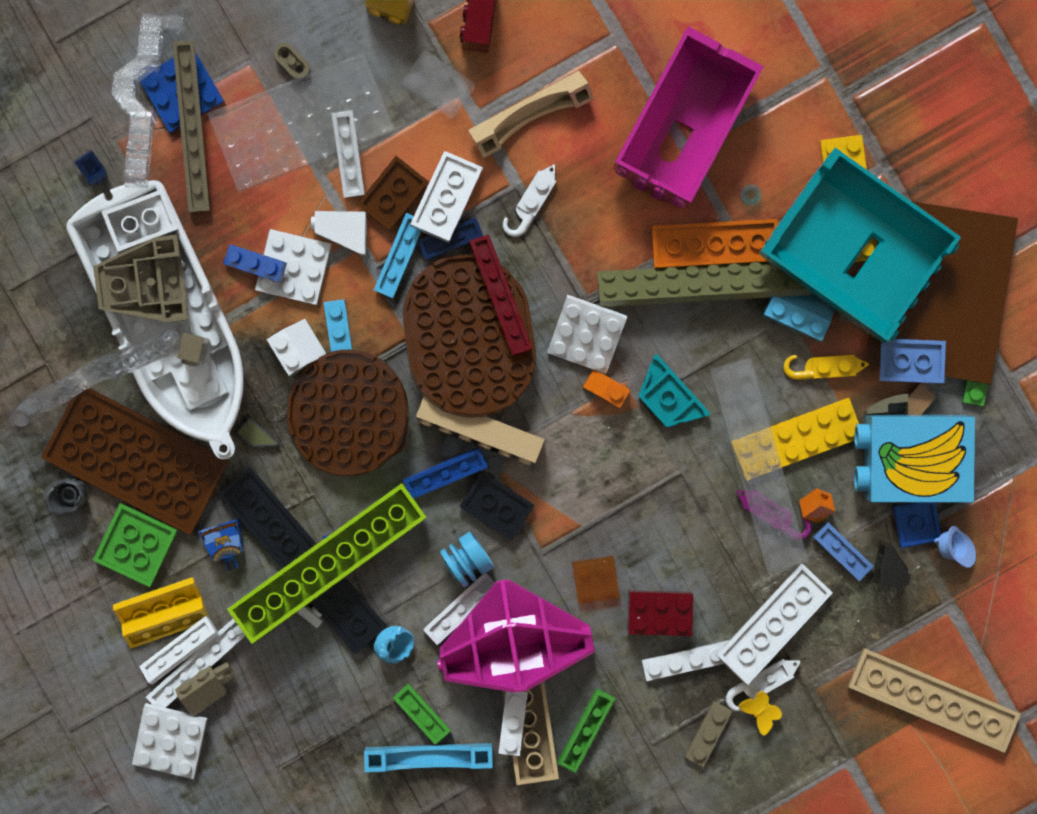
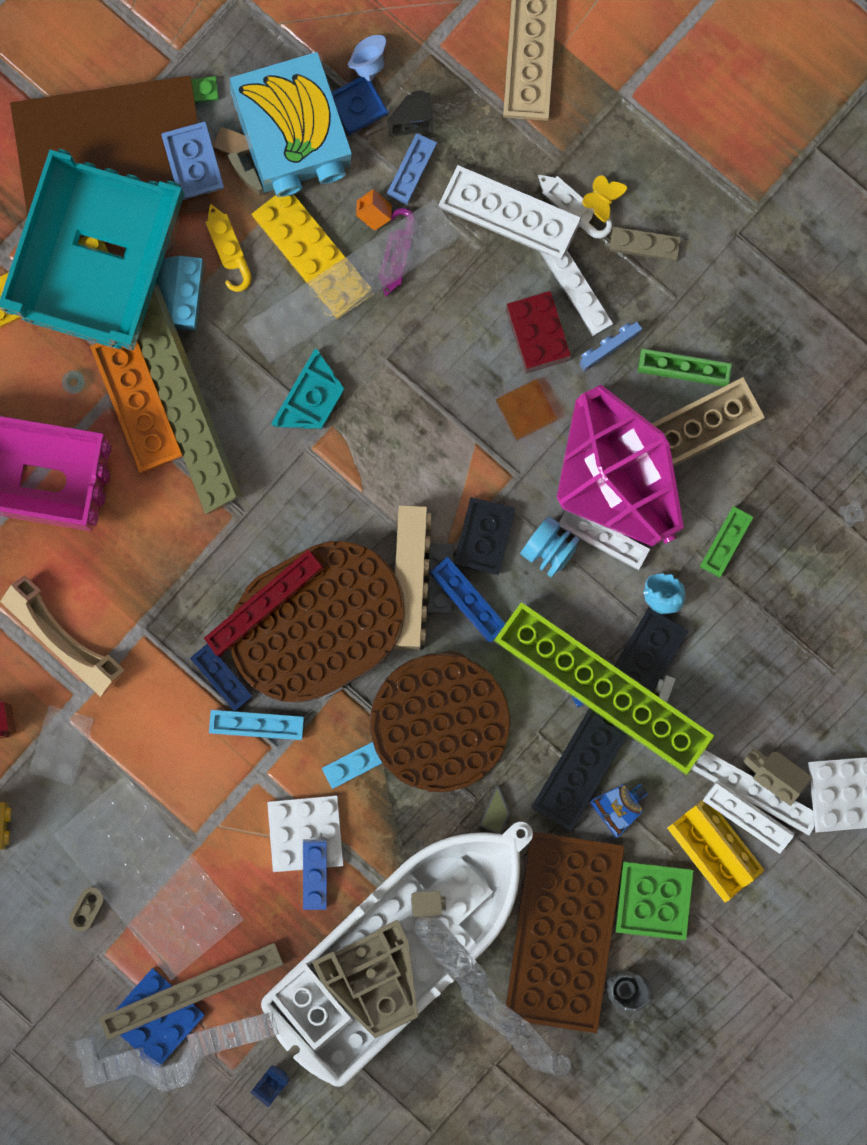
camera: 105 degrees left, 5 degrees down
white slope [267,319,326,376] -> none
white slope [311,211,367,256] -> none
white plate [331,110,364,198] -> none
reddish brown plate [357,156,429,231] -> none
medium azure arch [364,743,493,772] -> none
white plate [410,151,483,243] -> none
white plate [499,691,528,756] -> none
white plate [503,164,556,237] -> none
white plate [547,295,627,374] -> none
orange slope [583,370,630,409] -> none
none -> medium blue plate [579,322,642,372]

